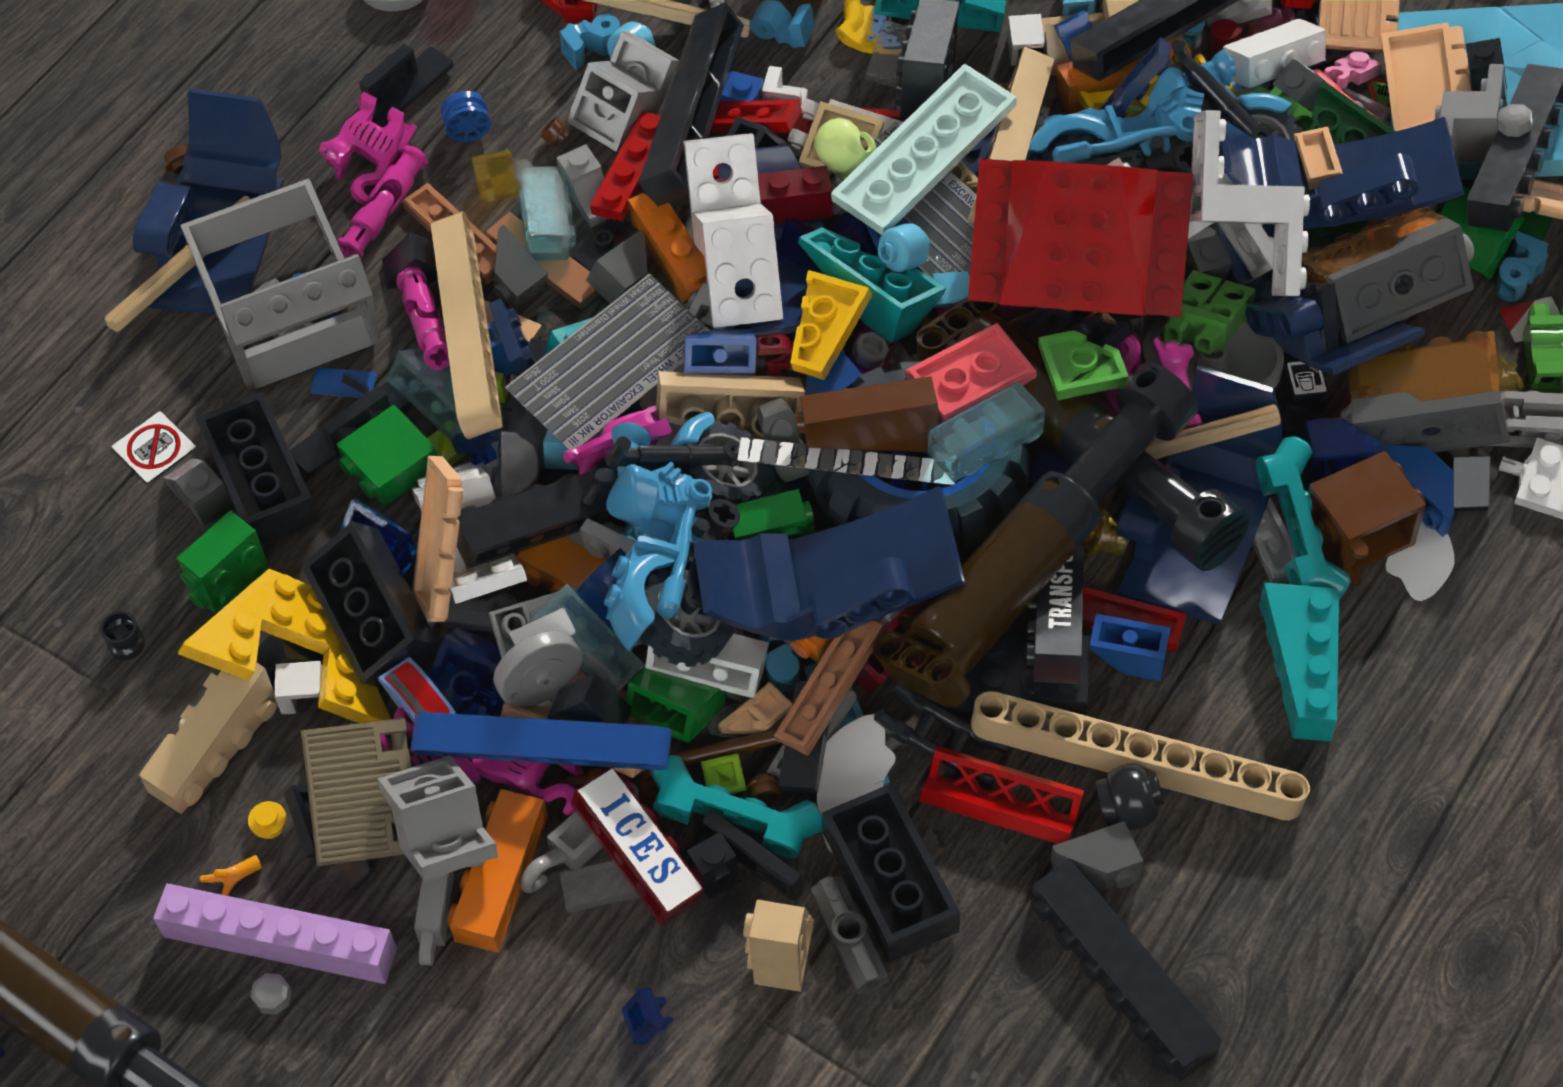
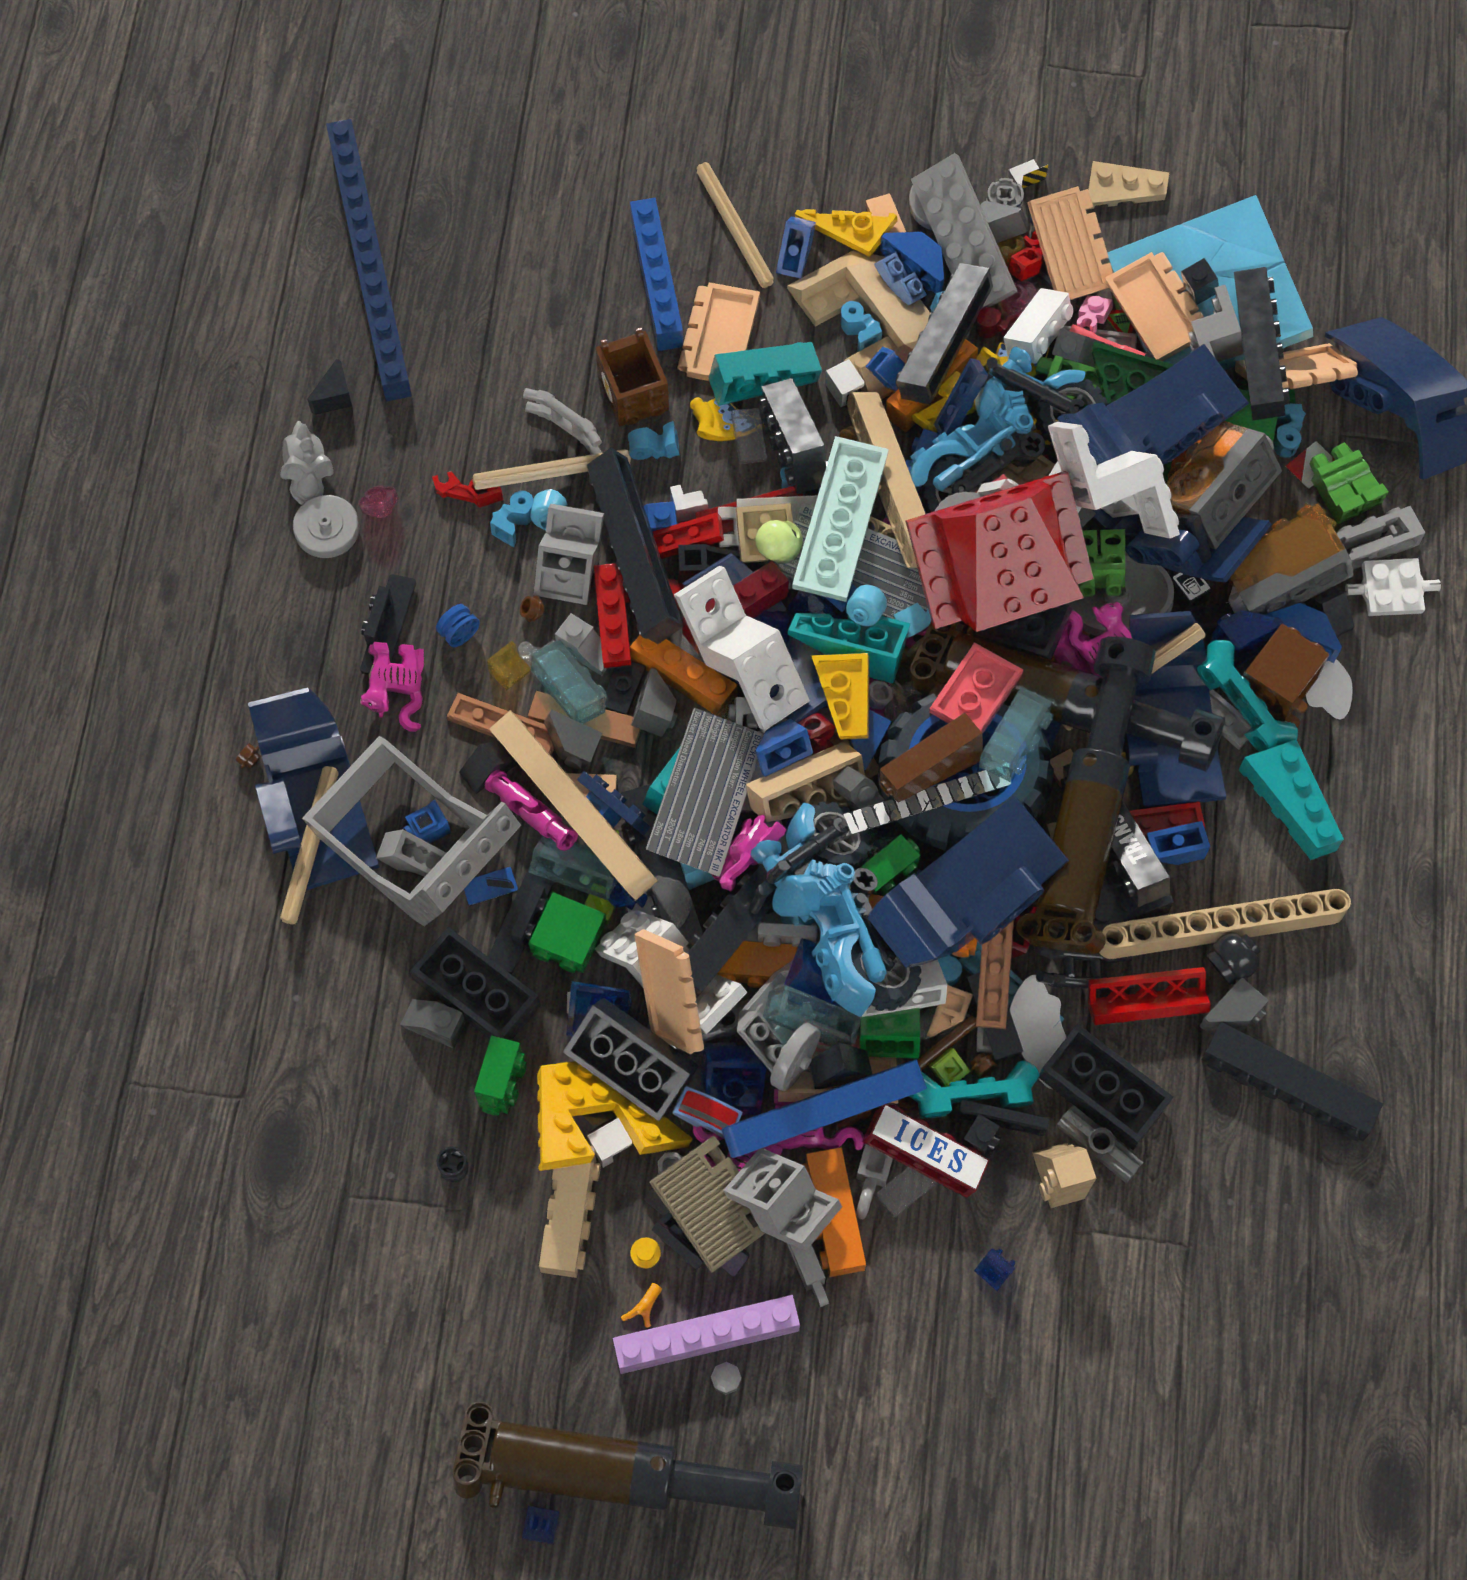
camera: 30 degrees left, 10 degrees up
sticker [112,411,196,482] -> none
dark pink piece [337,145,428,260] -> none
white sticker [509,608,576,645] -> none
bright green plate [1039,330,1129,401] -> none
light nougat tile [1294,127,1343,190] -> none
light grey tile [1497,104,1532,137] -> none

